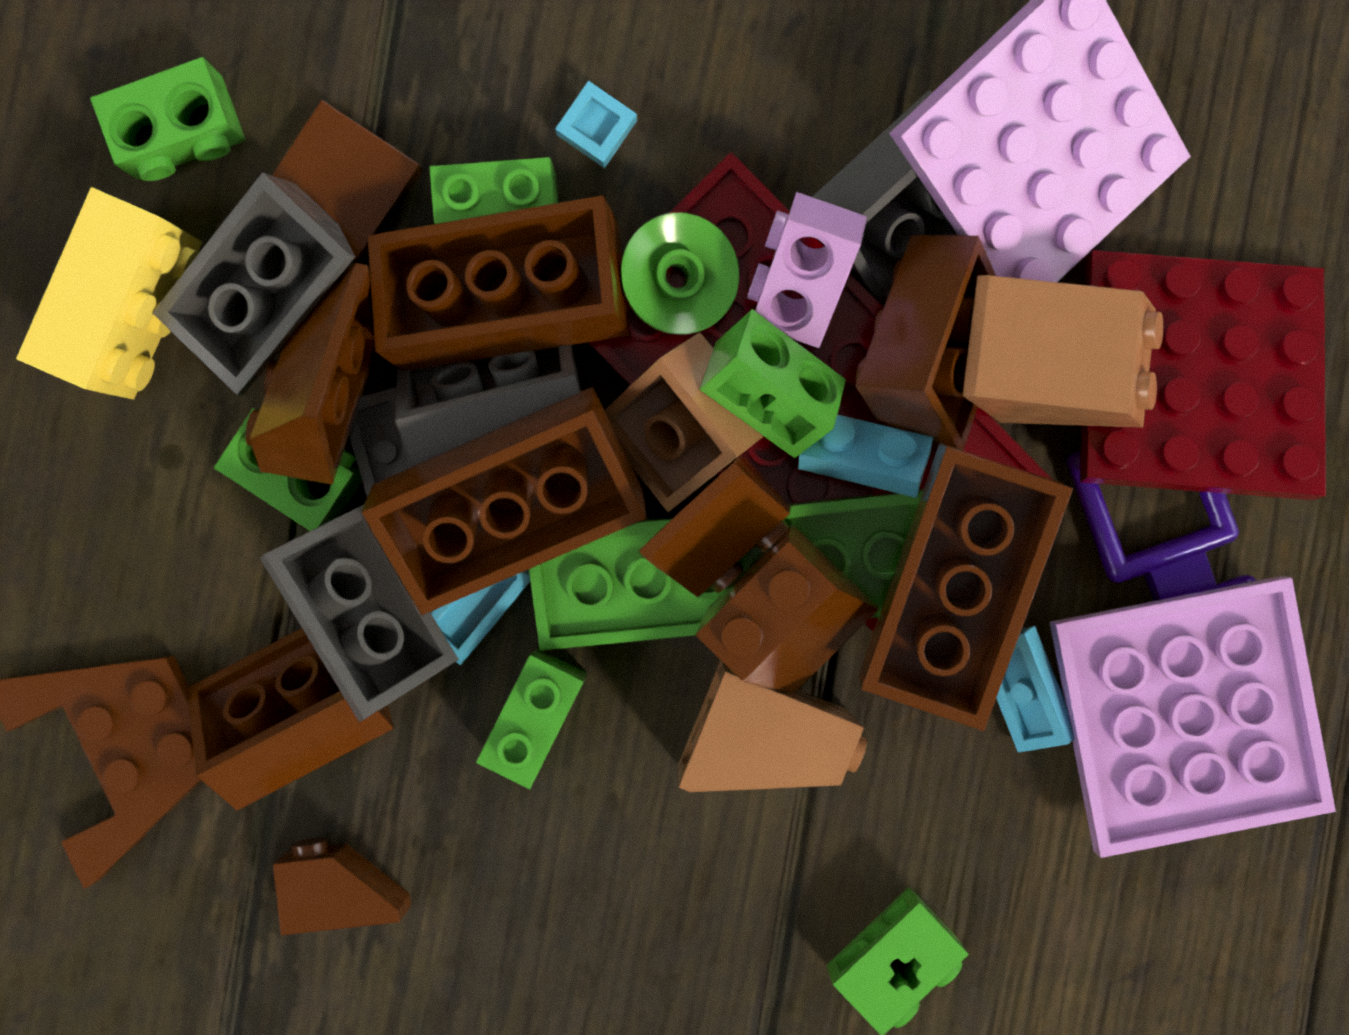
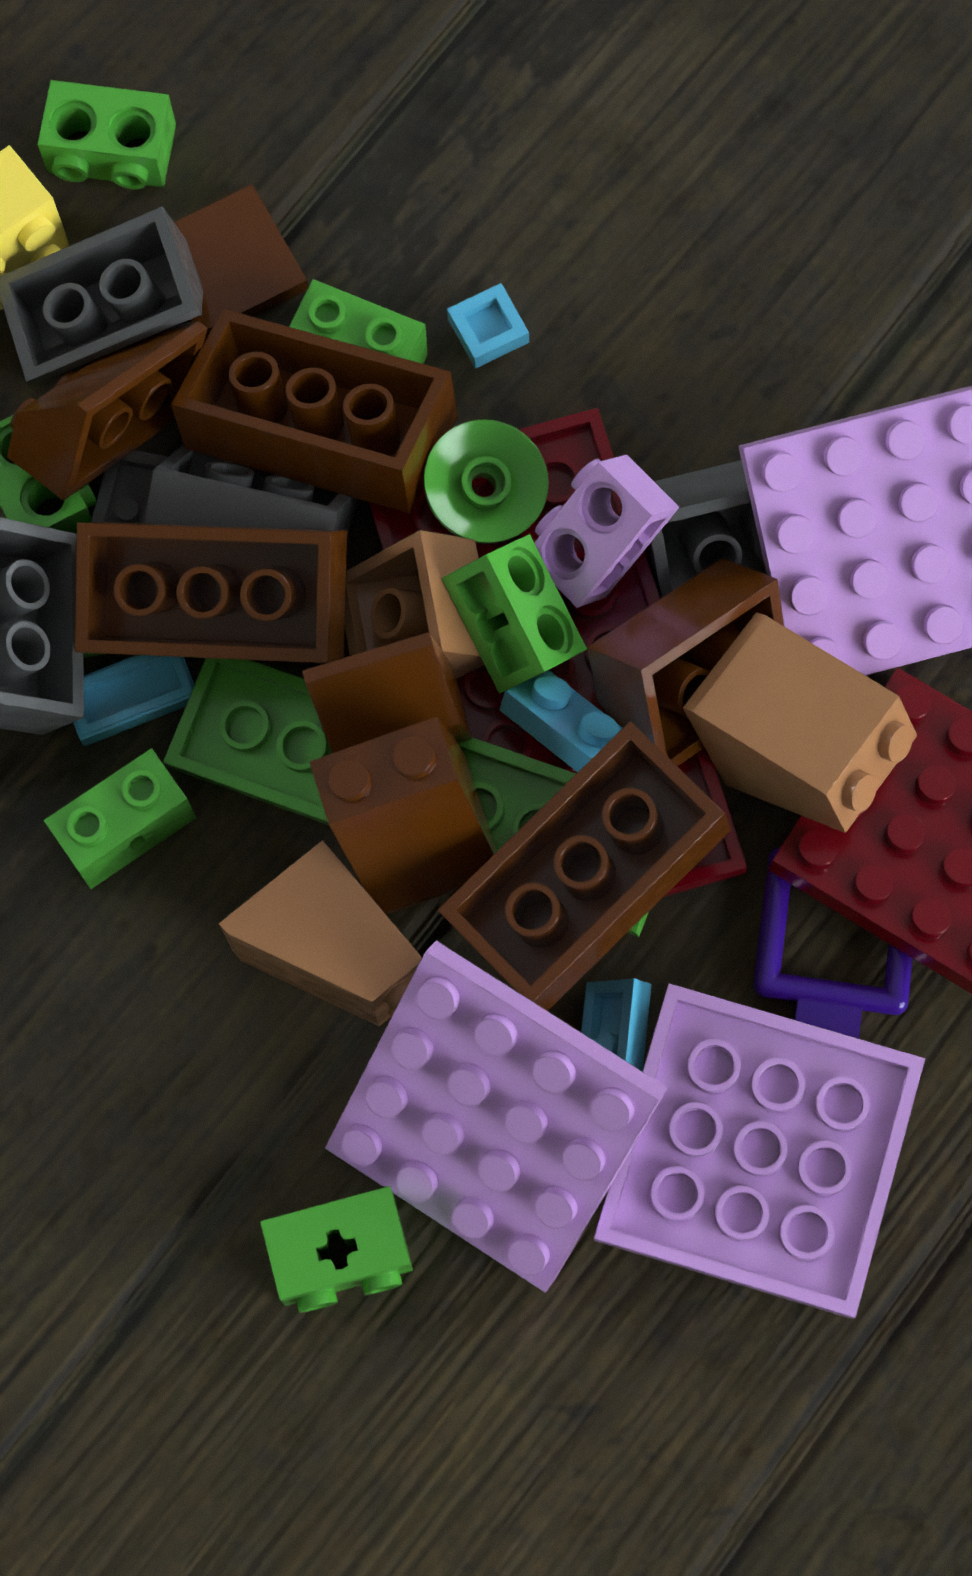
camera: 30 degrees right, 15 degrees down
none -> lavender plate [325,941,667,1293]

